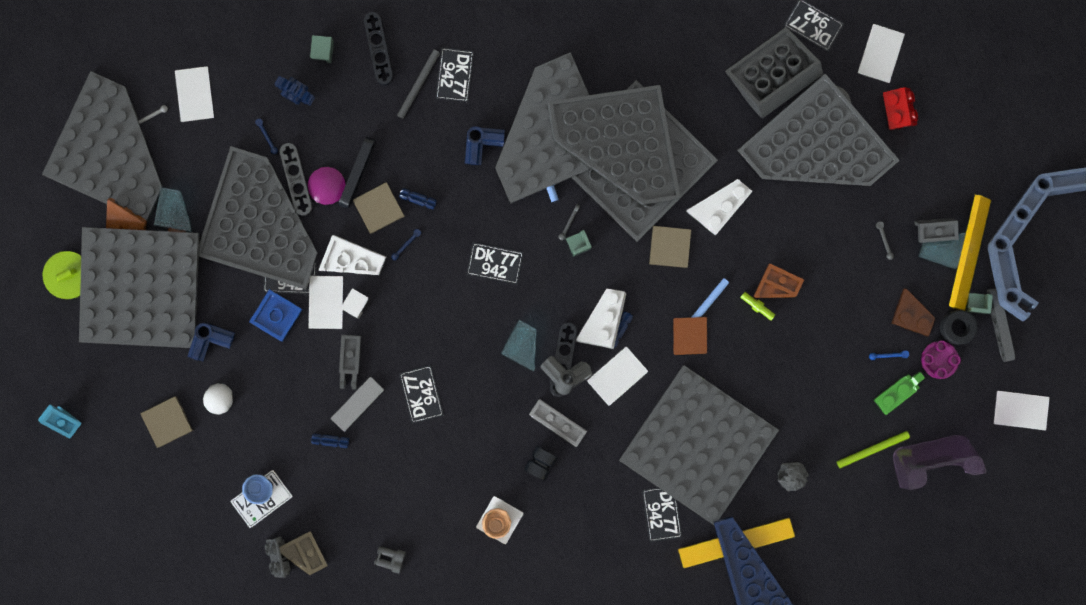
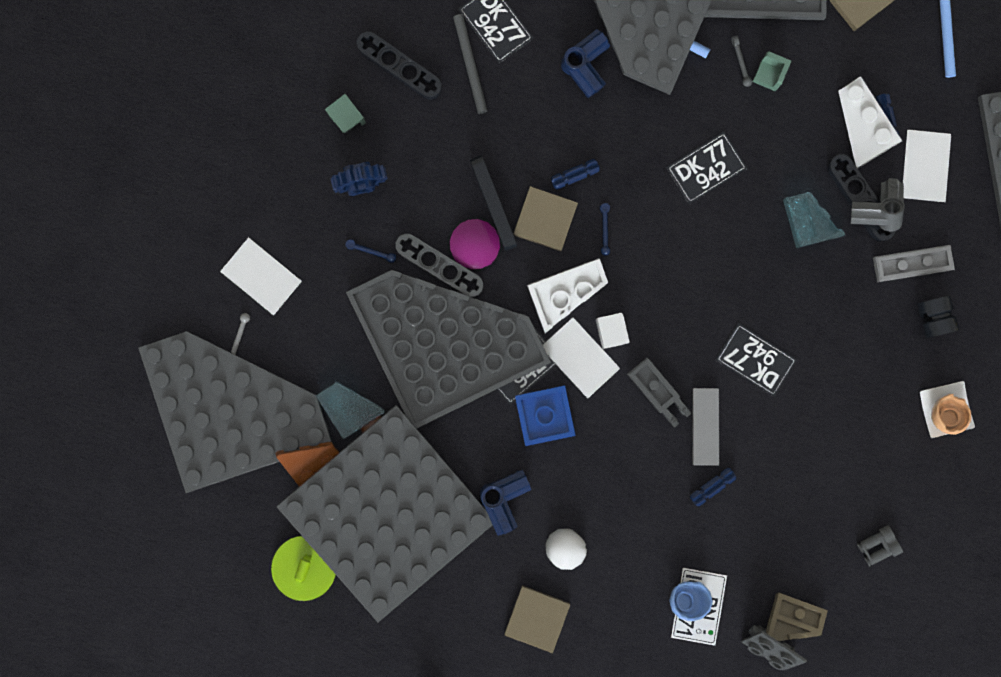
camera: 40 degrees left, 0 degrees up
dark orange sticker [673,317,707,355] -> none

